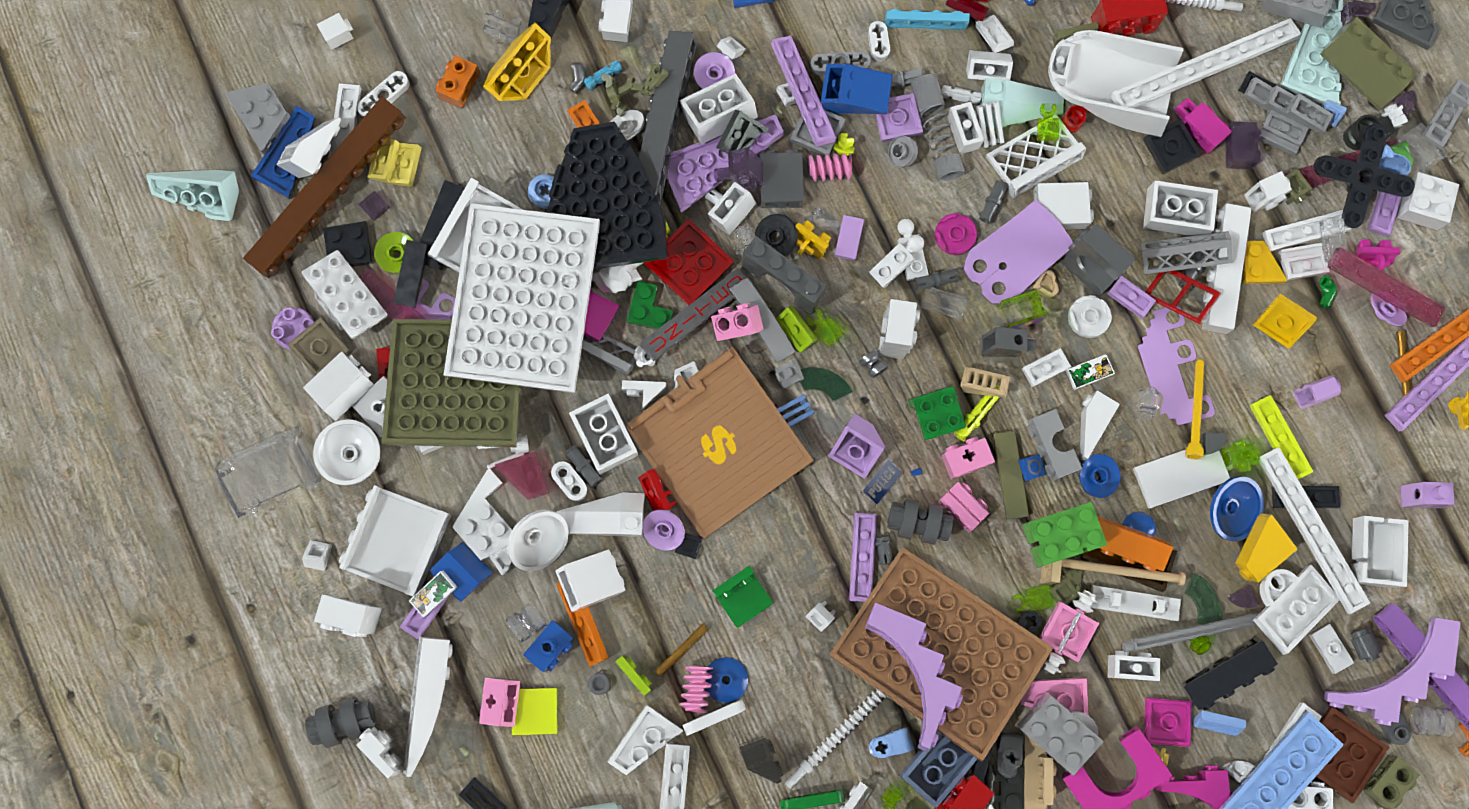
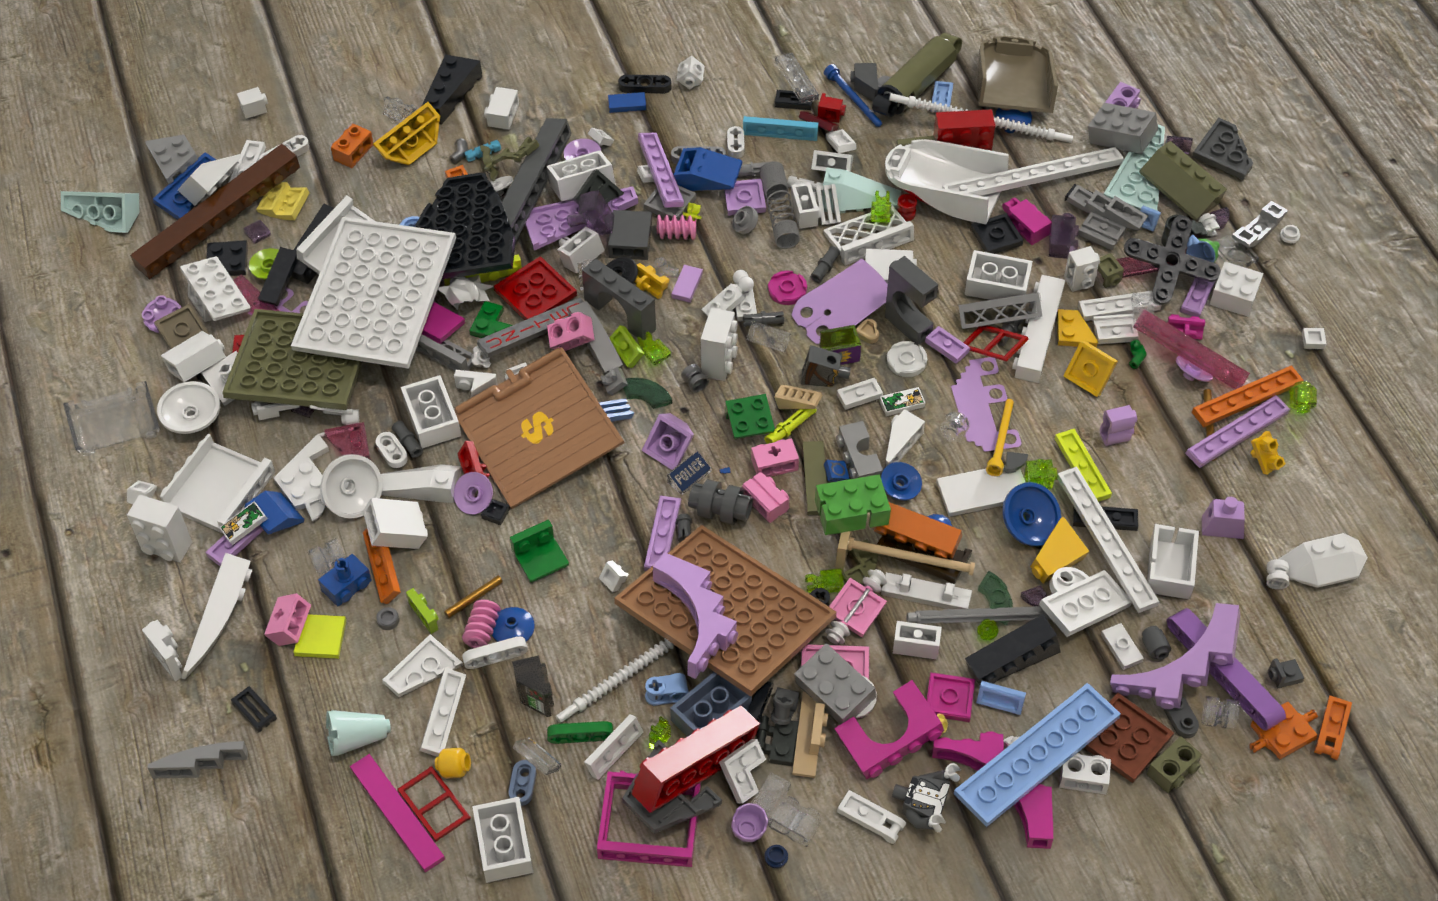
camera: 10 degrees right, 25 degrees down
dark grey piece [305,696,376,748] -> none

